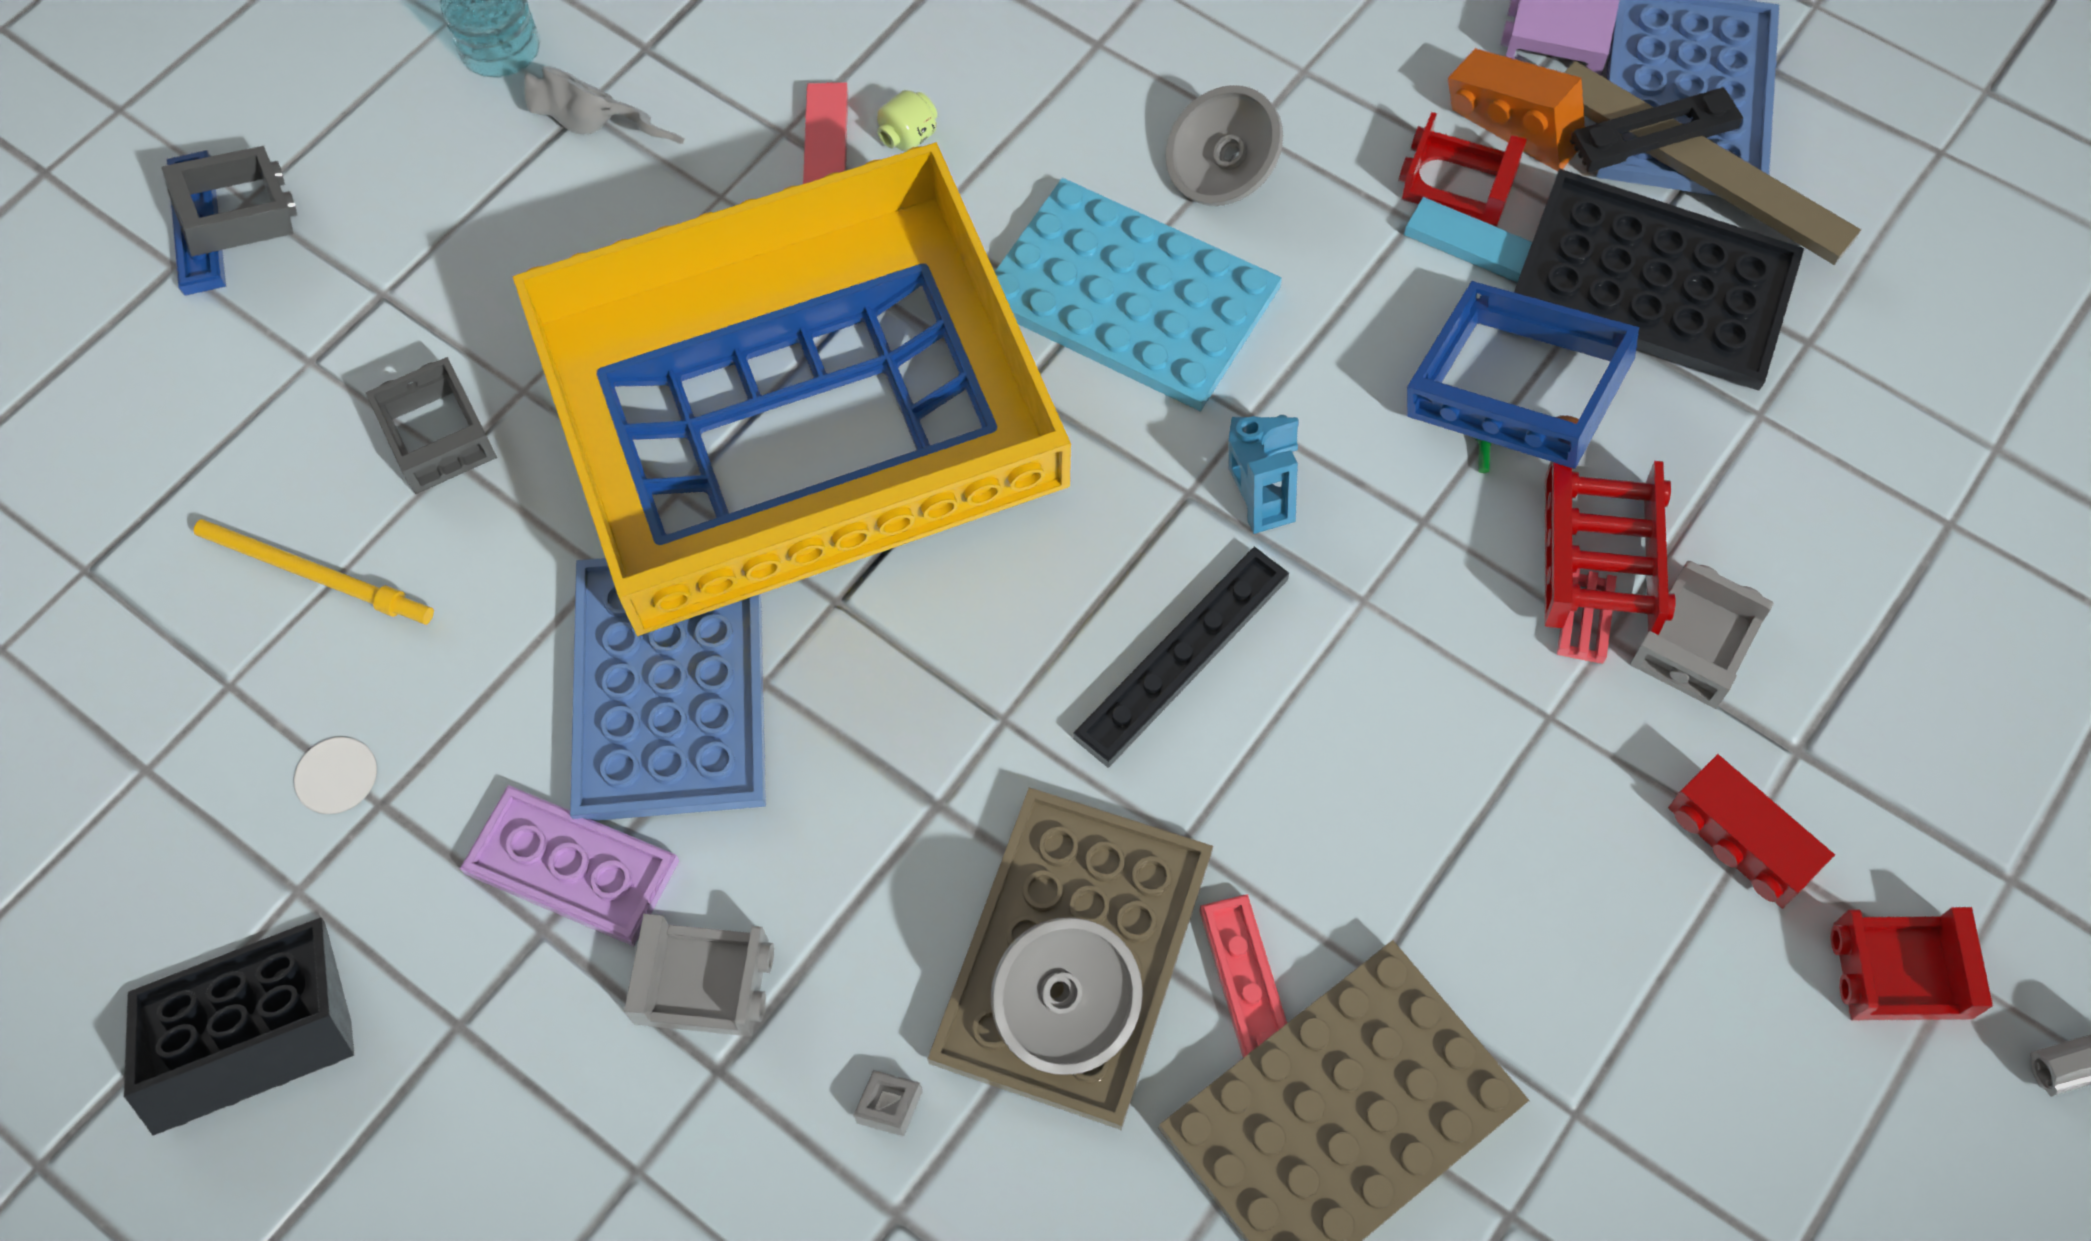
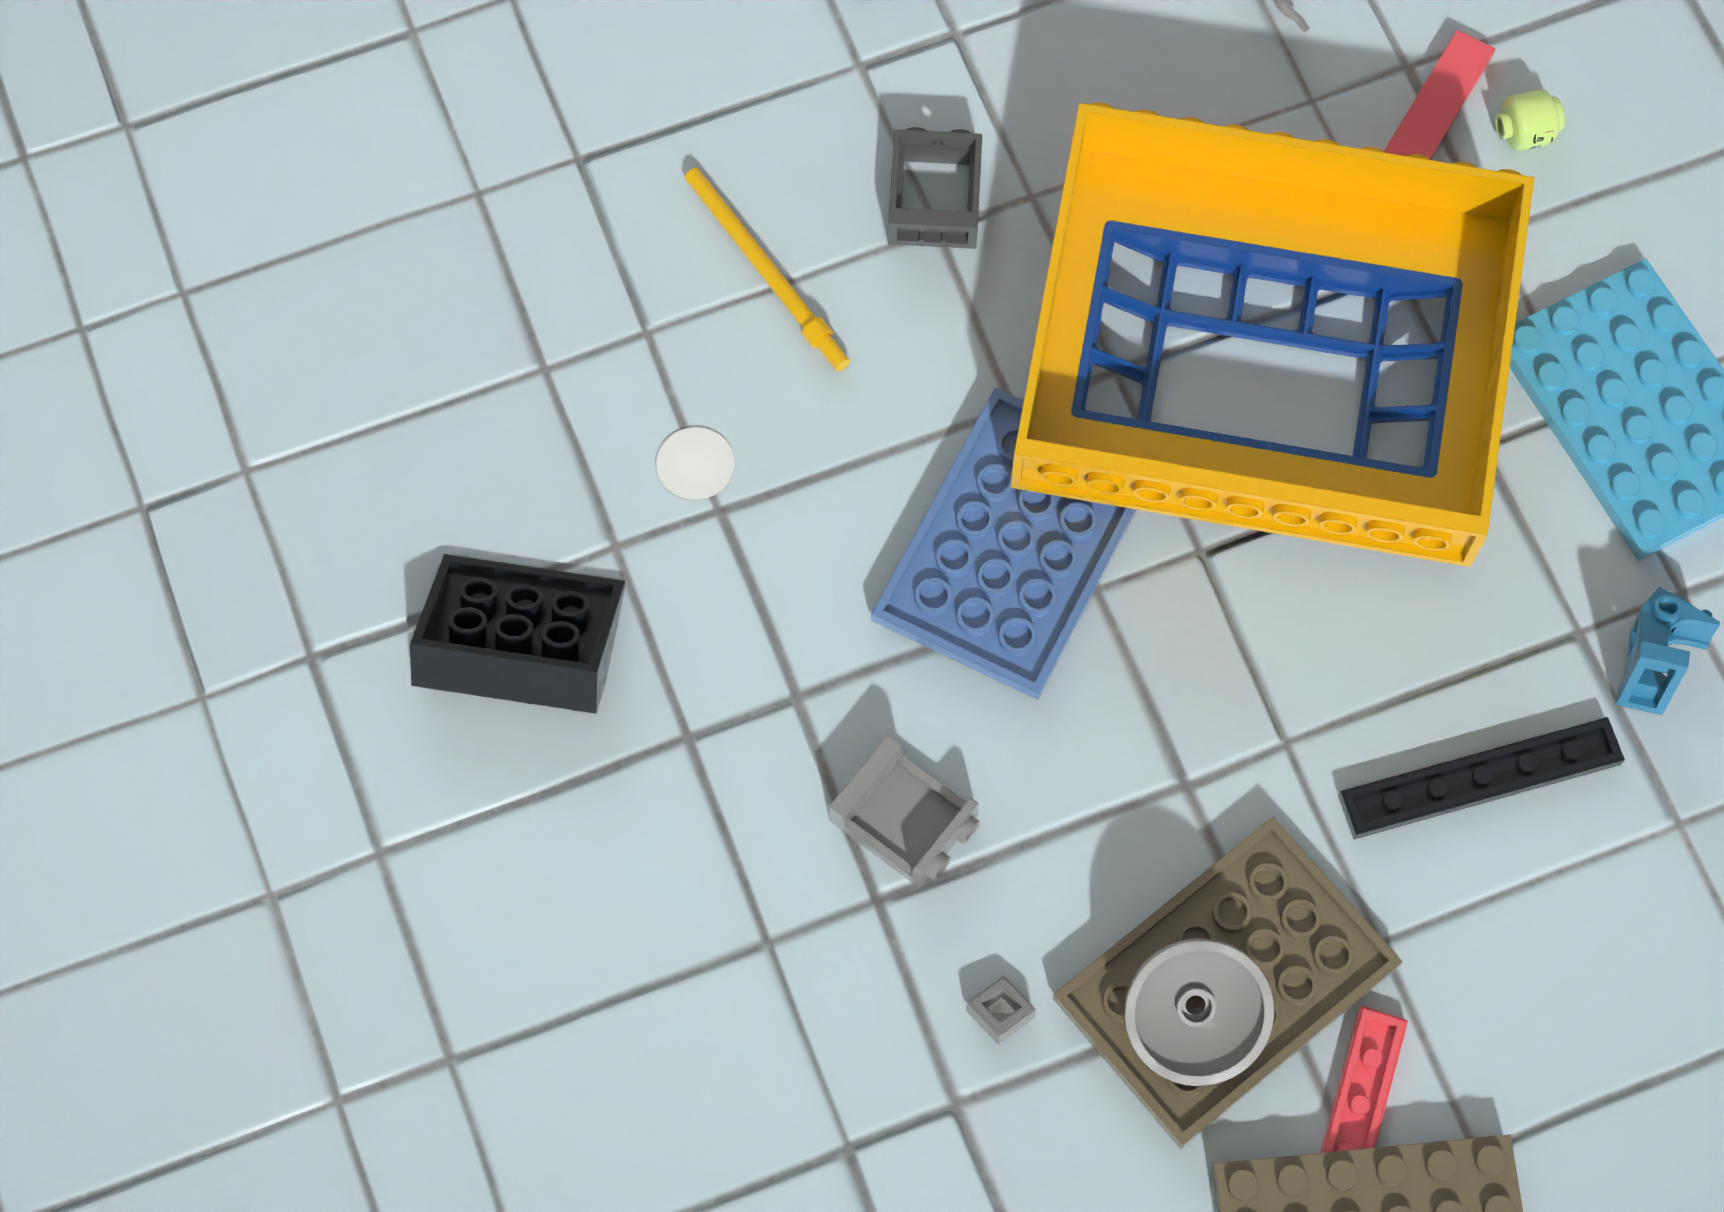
camera: 30 degrees right, 5 degrees up
lavender tile [460,785,680,946] -> none

